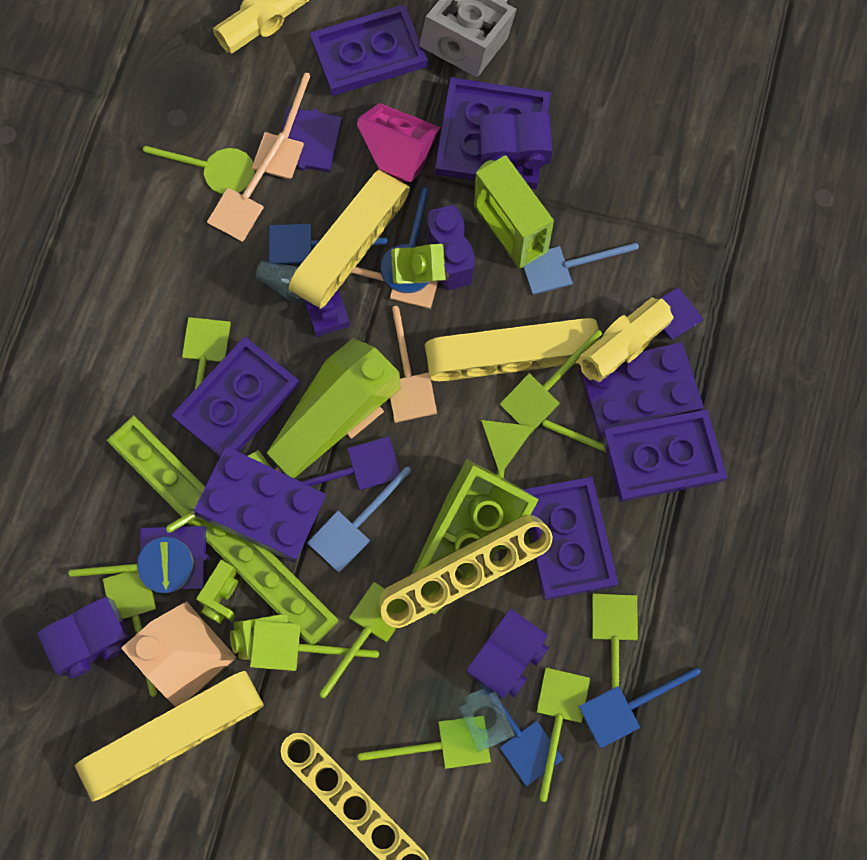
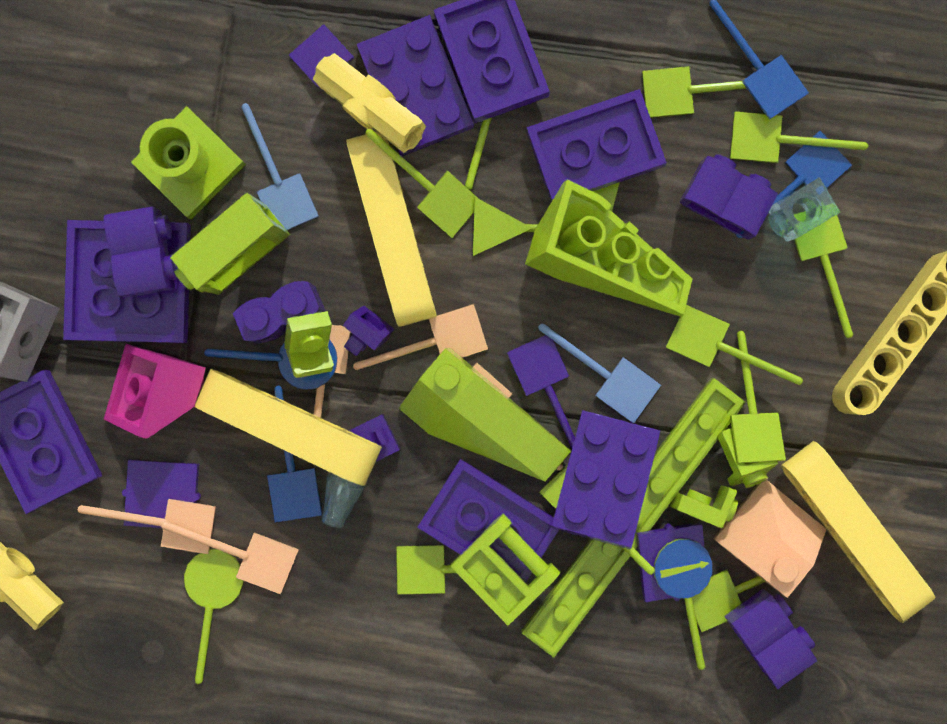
camera: 85 degrees left, 15 degrees up
light yellow beam [378,515,553,628] -> none
none -> lime plant [131,106,246,220]
none -> dark purple tile [343,305,395,357]
none -> lime plate [450,513,560,626]

